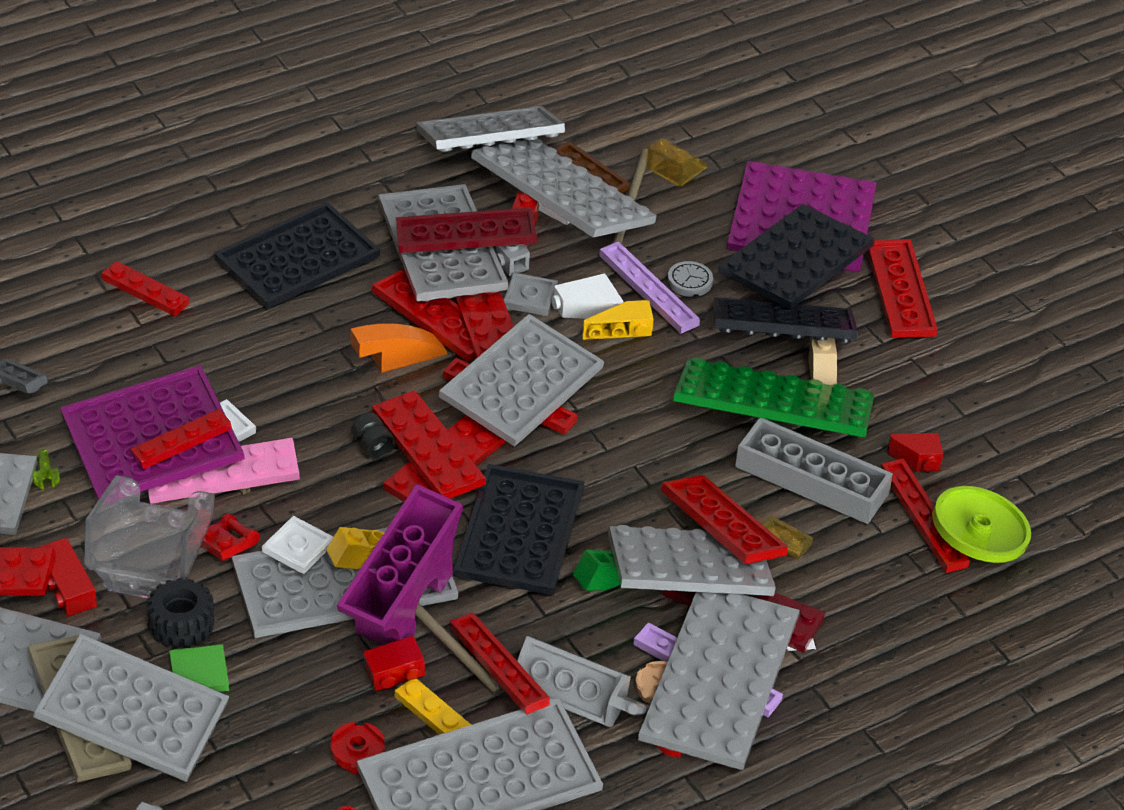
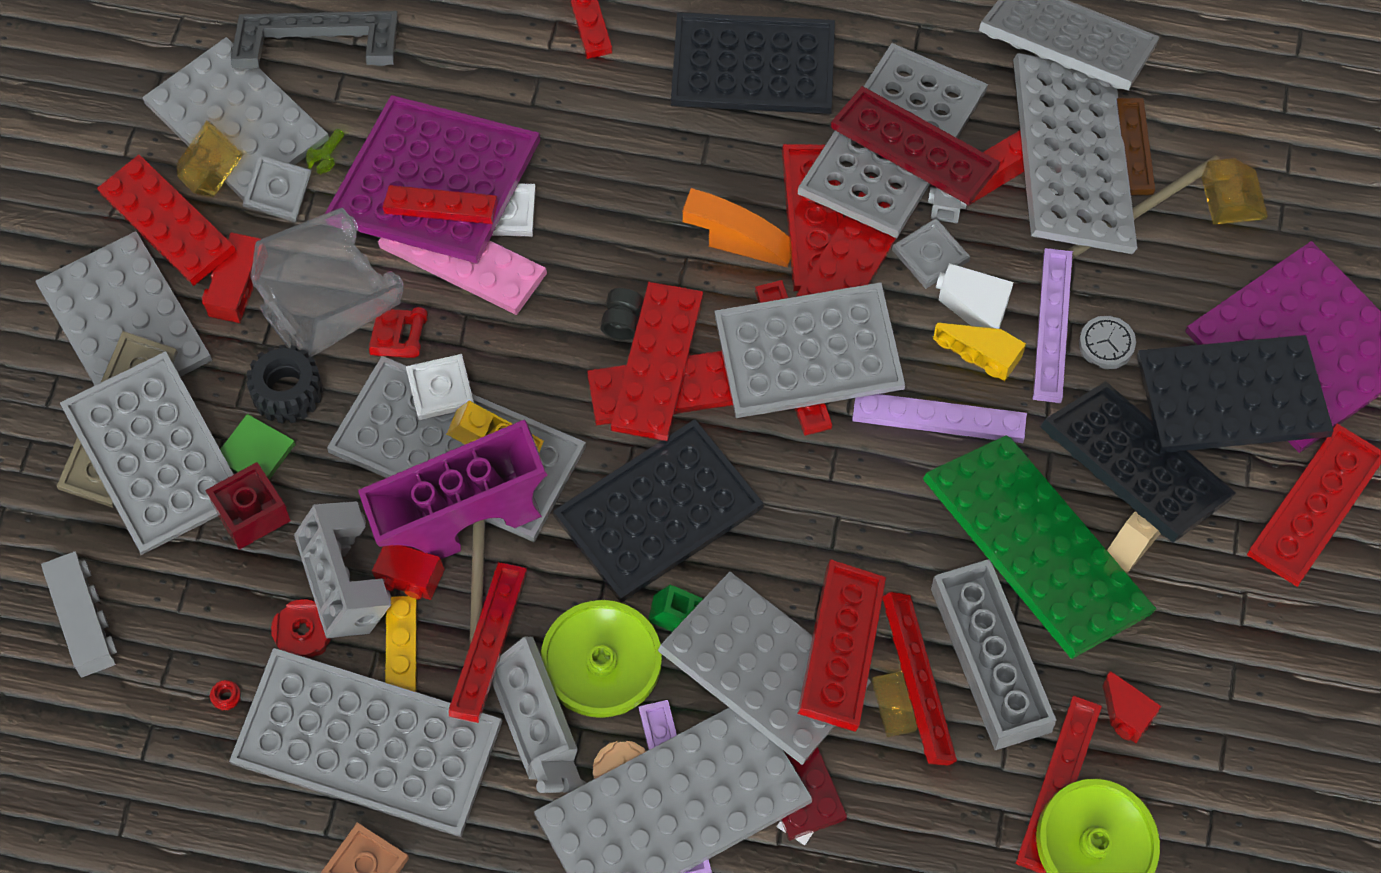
camera: 45 degrees right, 20 degrees up
none -> dark red slope [205,462,291,550]
none -> light grey tile [243,154,312,222]
none -> light grey plate [294,501,391,638]
none -> lime dish [541,600,662,718]
none -> lavender plate [852,394,1027,443]
none -> red plate [882,592,957,766]

